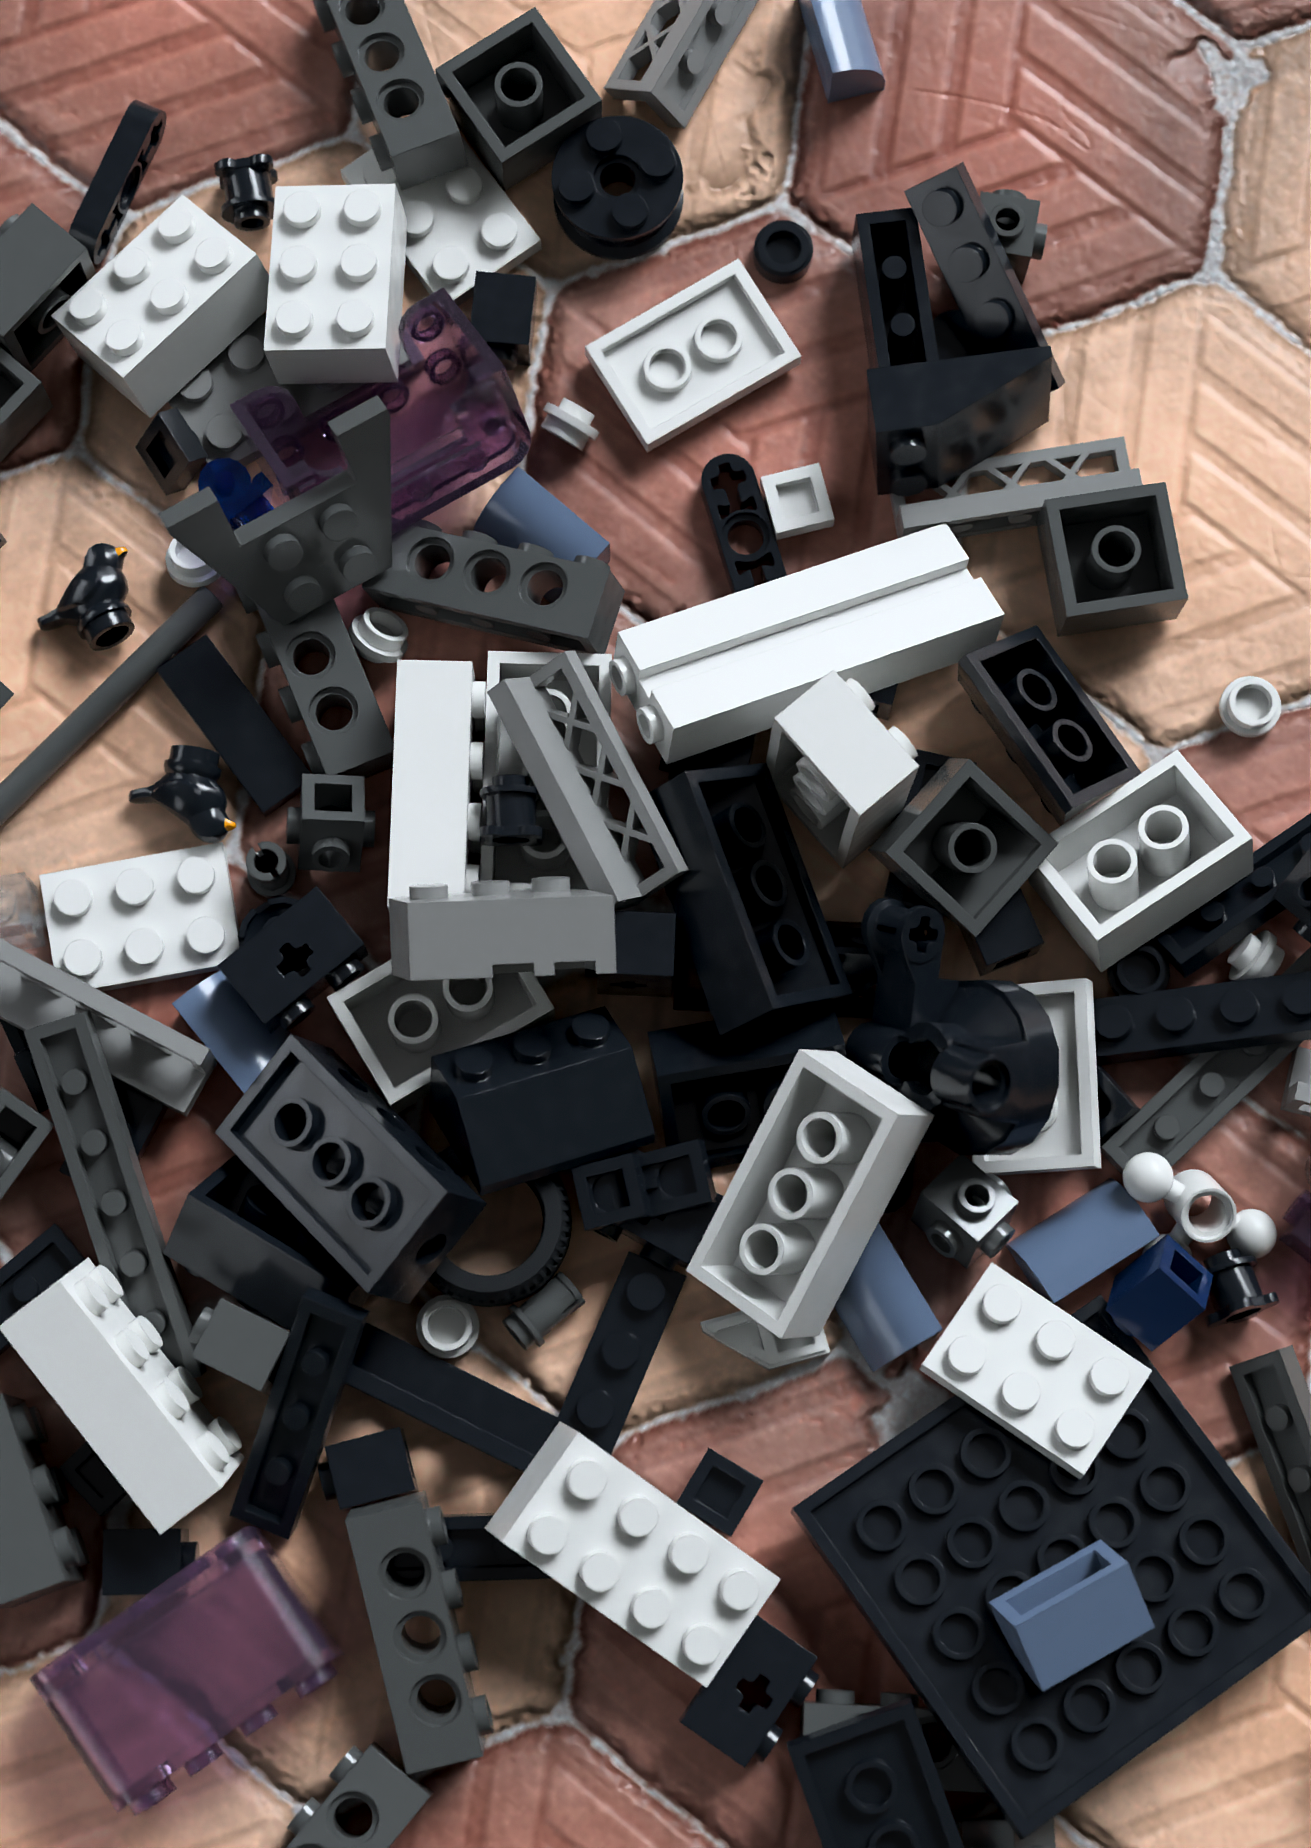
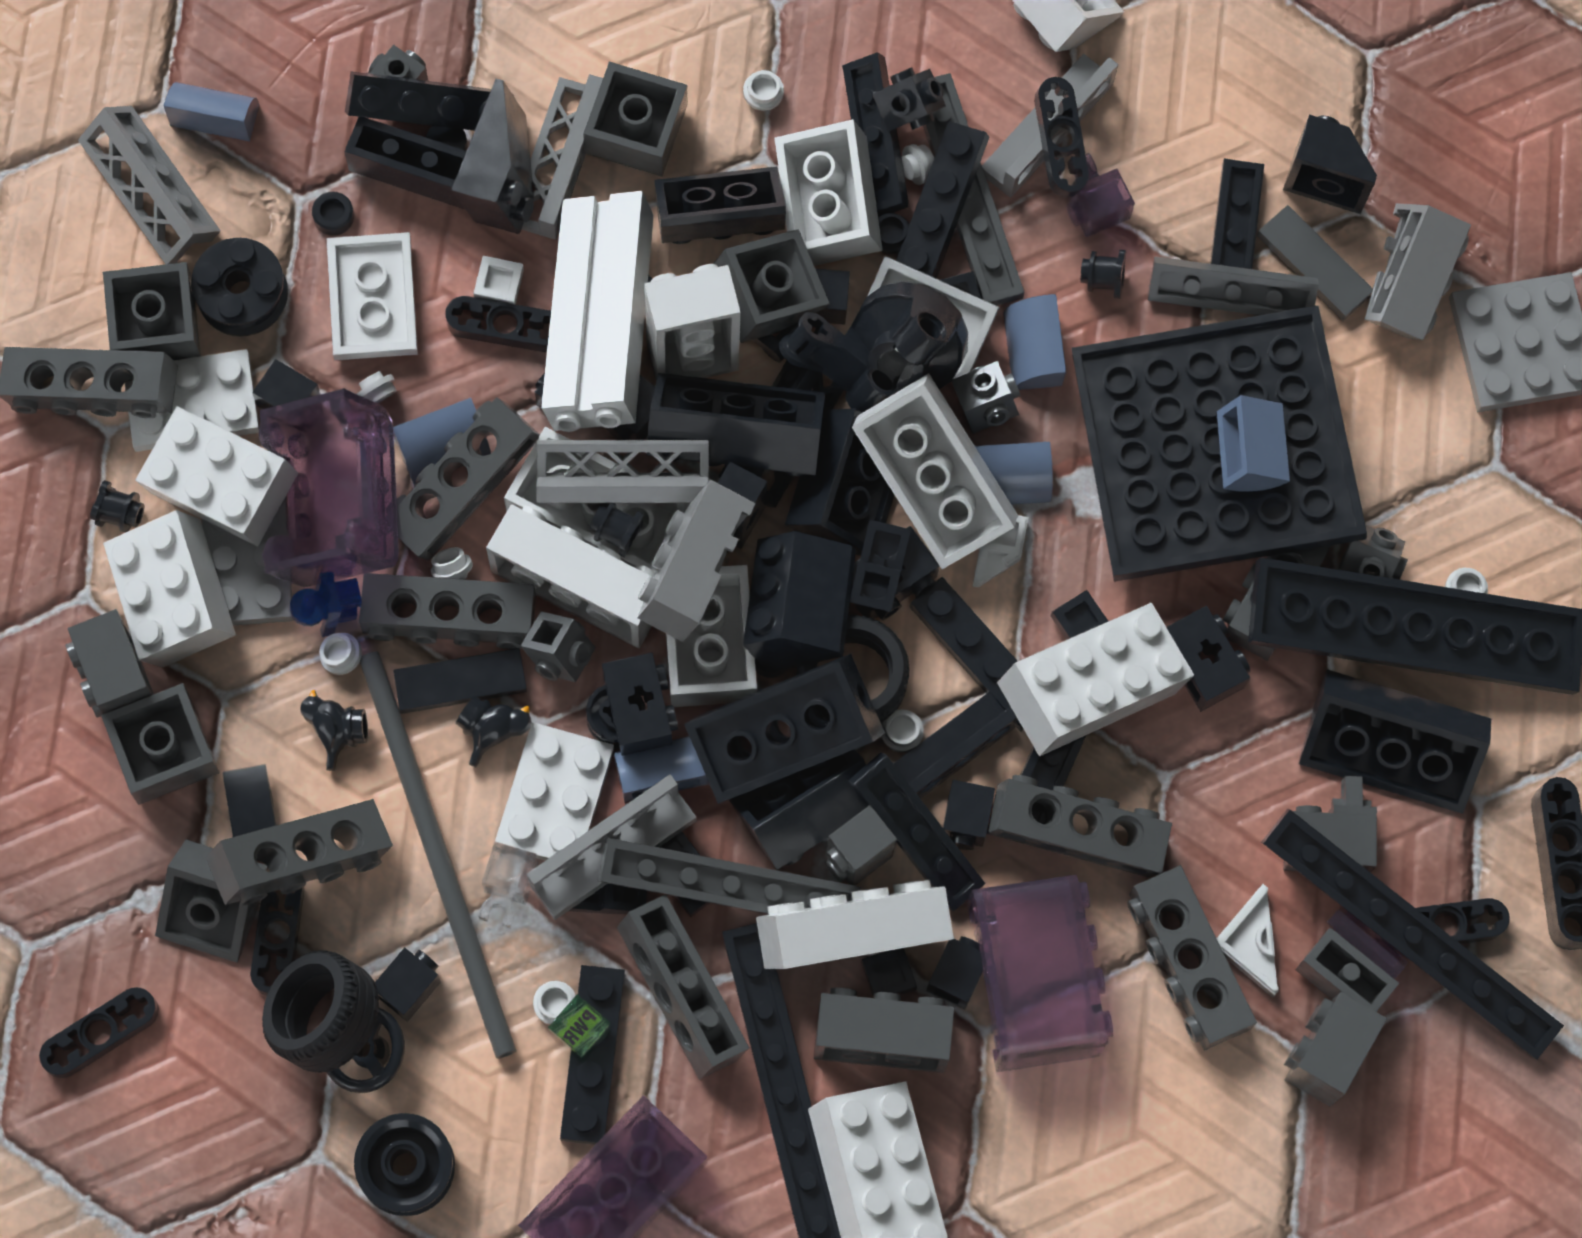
camera: 65 degrees left, 5 degrees down
black beam [69,100,167,265] -> none
black plate [135,407,208,495] -> none
dark grey wing [158,395,392,626] -> none
dark grey pin [246,841,296,897] -> none
dark grey pin [502,1271,585,1350] -> none
white plate [919,1262,1152,1479] -> none
dark blue brick [1106,1234,1213,1351] -> none
white piece [1123,1152,1277,1259] -> none

